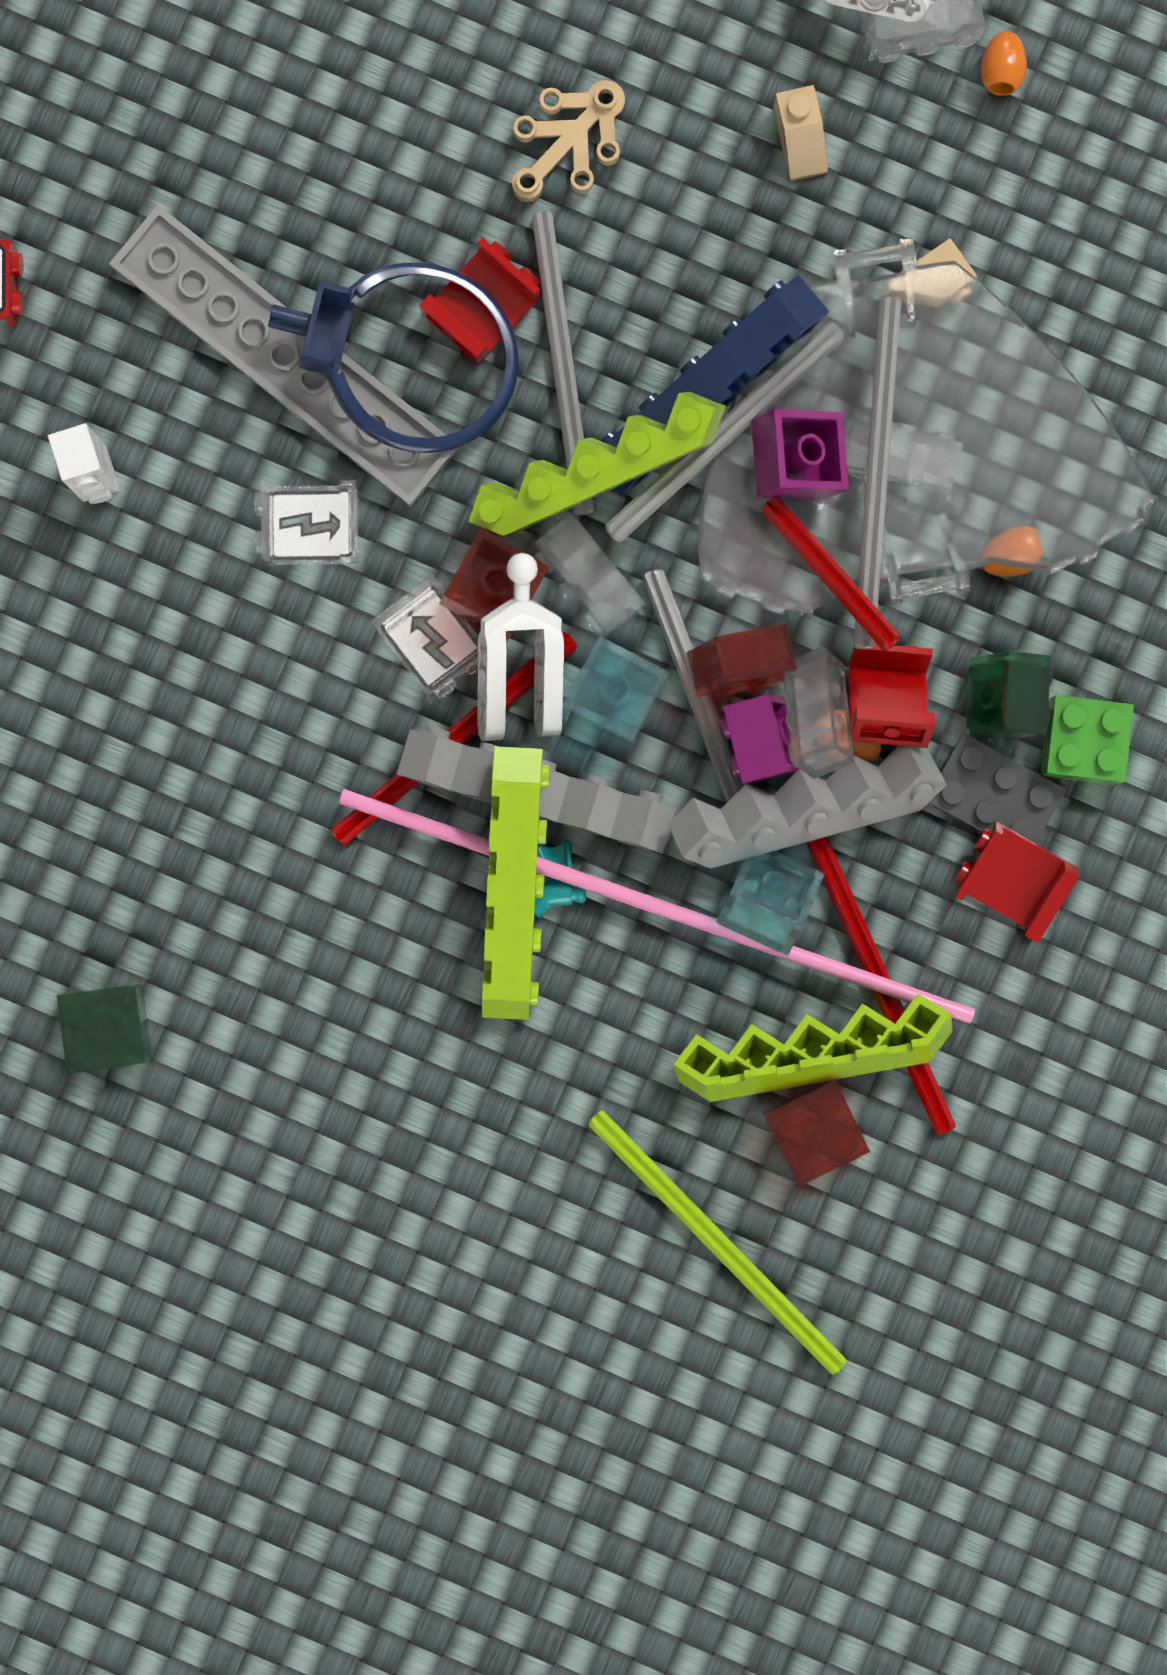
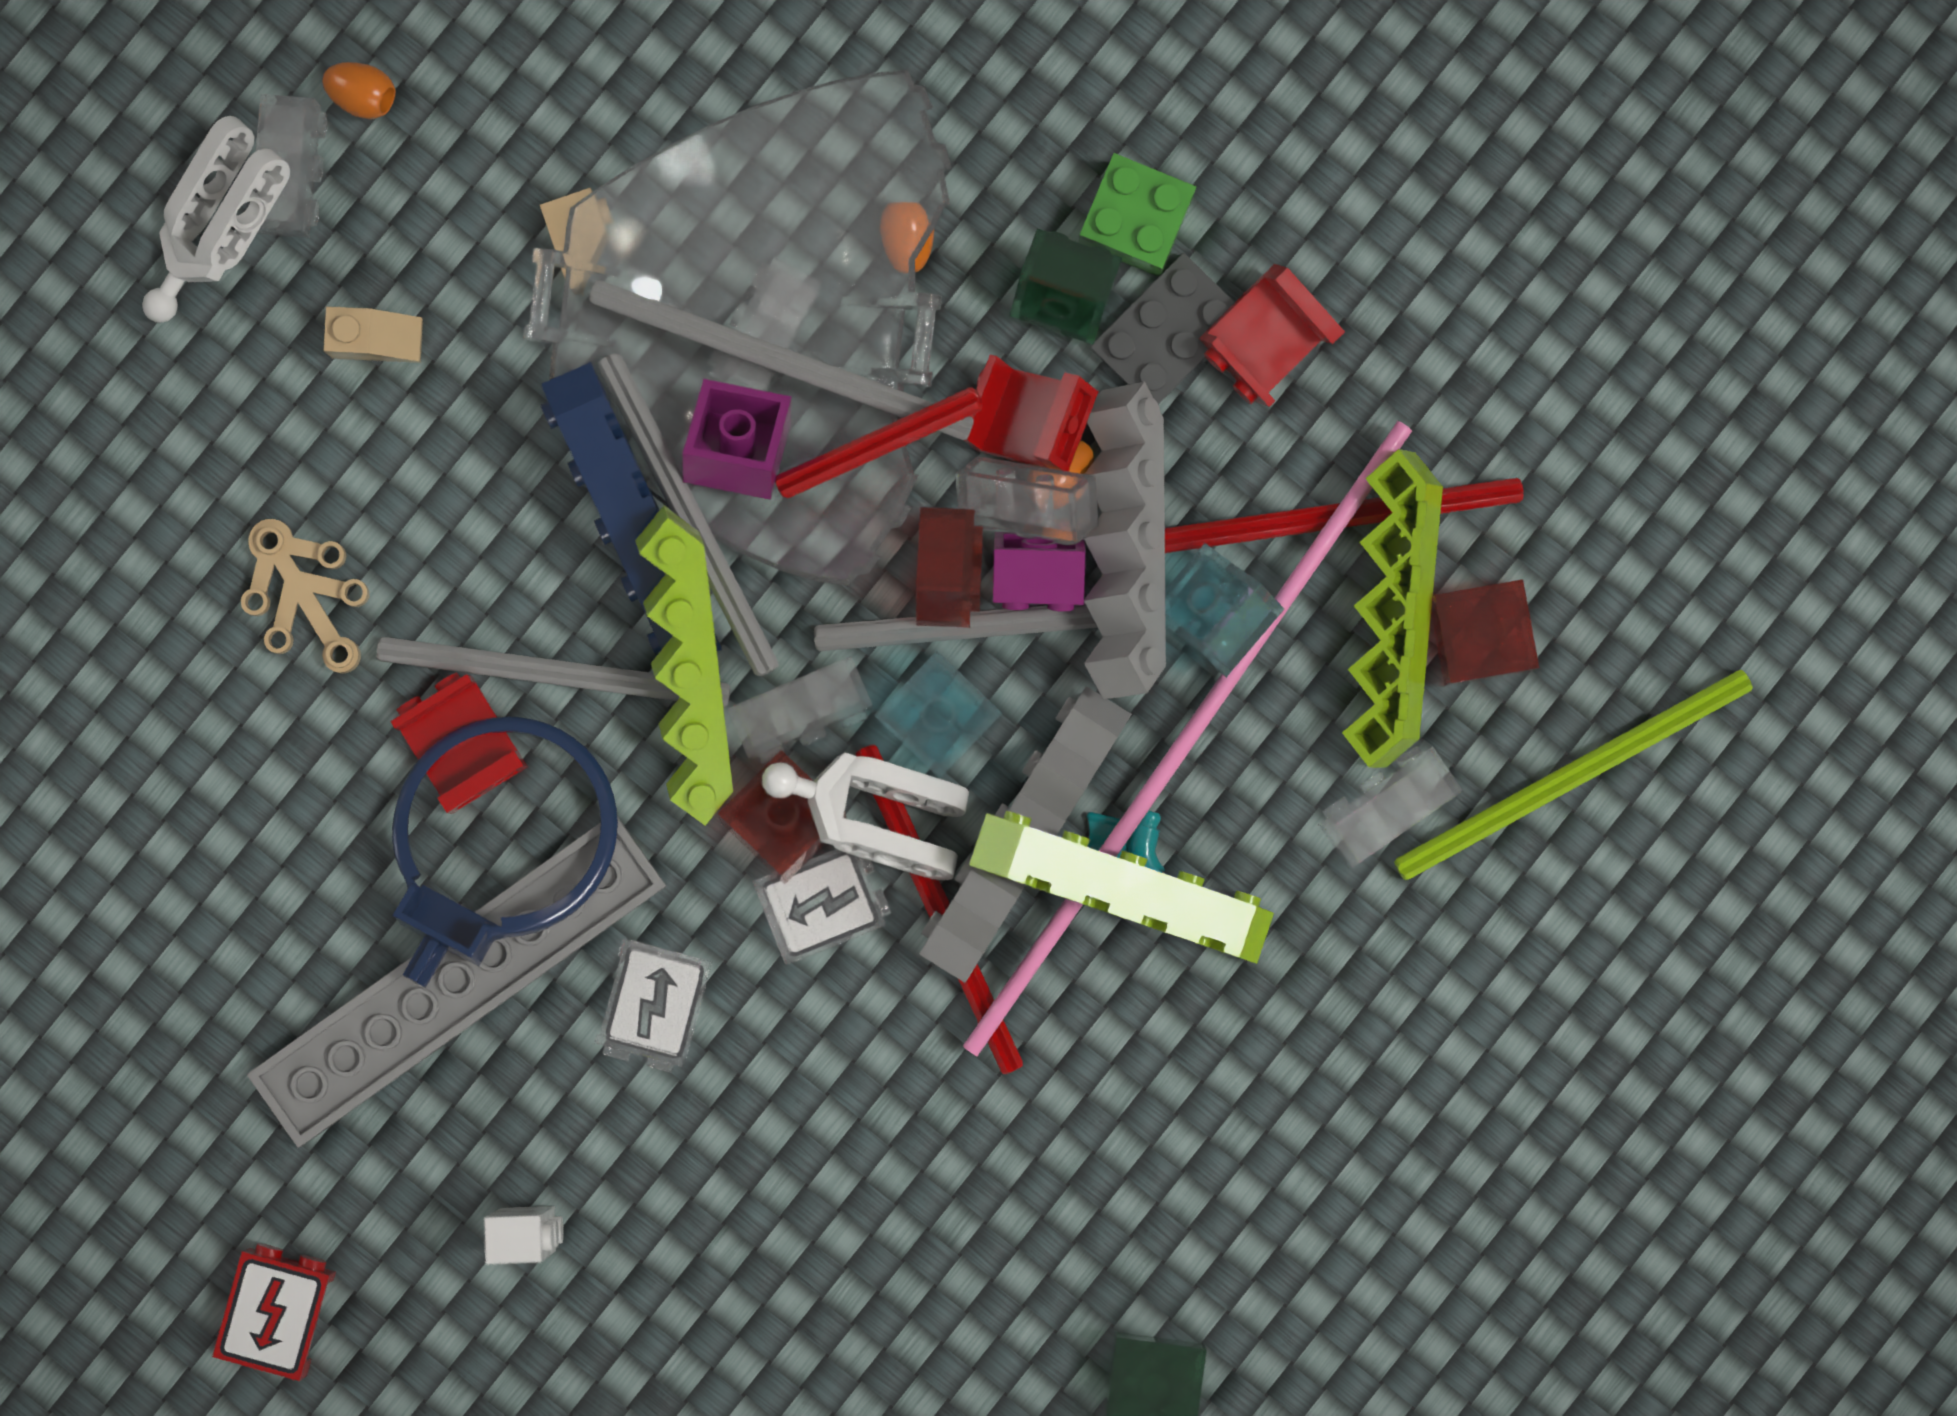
camera: 70 degrees left, 0 degrees up
none -> clear brick [1318,745,1463,868]

